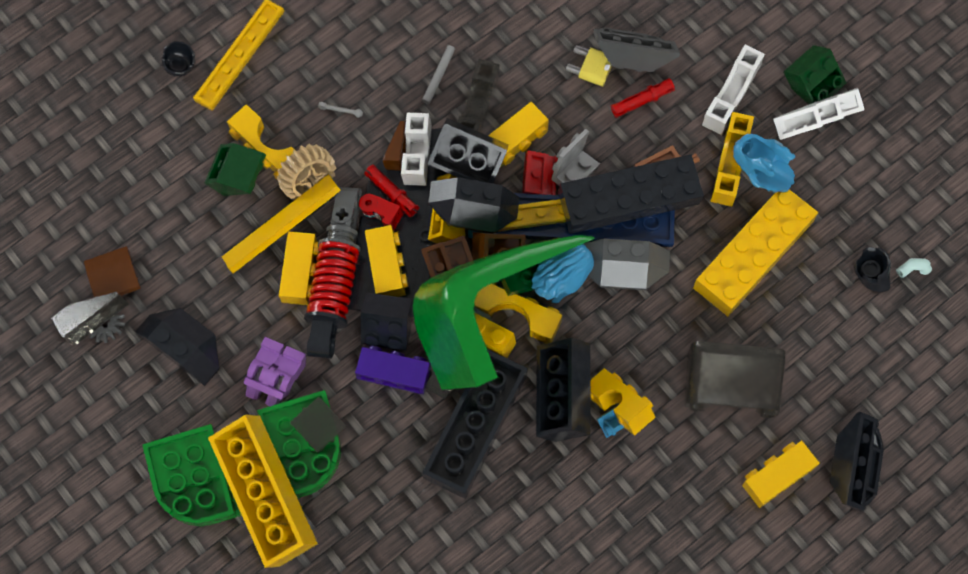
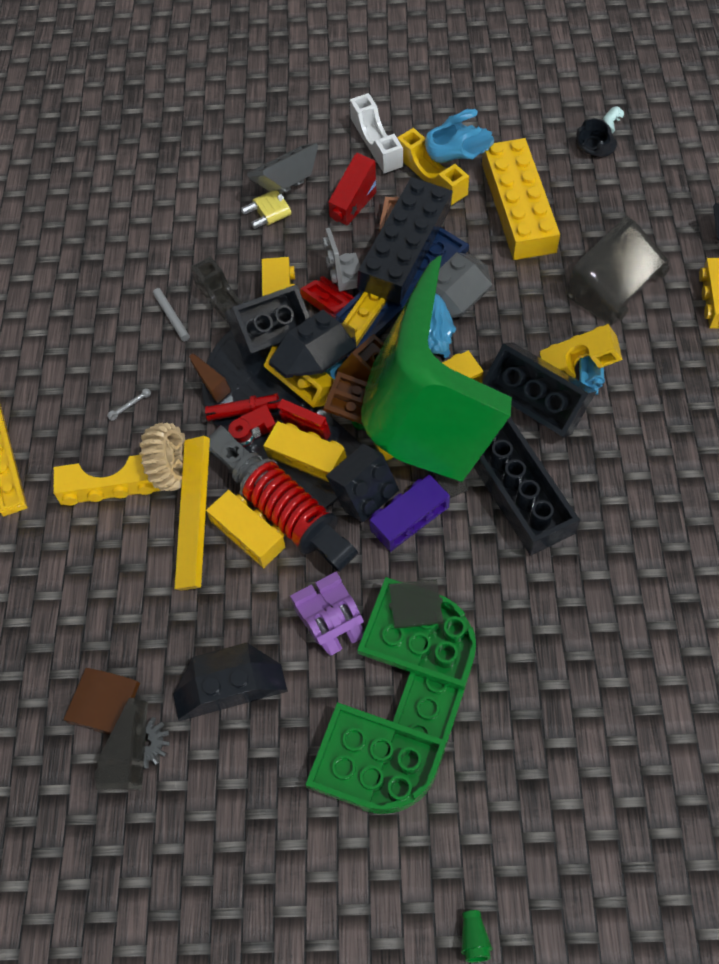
camera: 50 degrees left, 10 degrees down
dark green slope [204,143,266,196] -> none
yellow brick [208,414,318,568] -> none
white arch [401,113,432,186] -> none
red pin [610,78,675,118] -> none
white slope [773,88,864,140] -> none
dark green slope [783,45,846,105] -> none
none -> red plate [277,399,331,441]
none -> red slope [328,152,377,226]

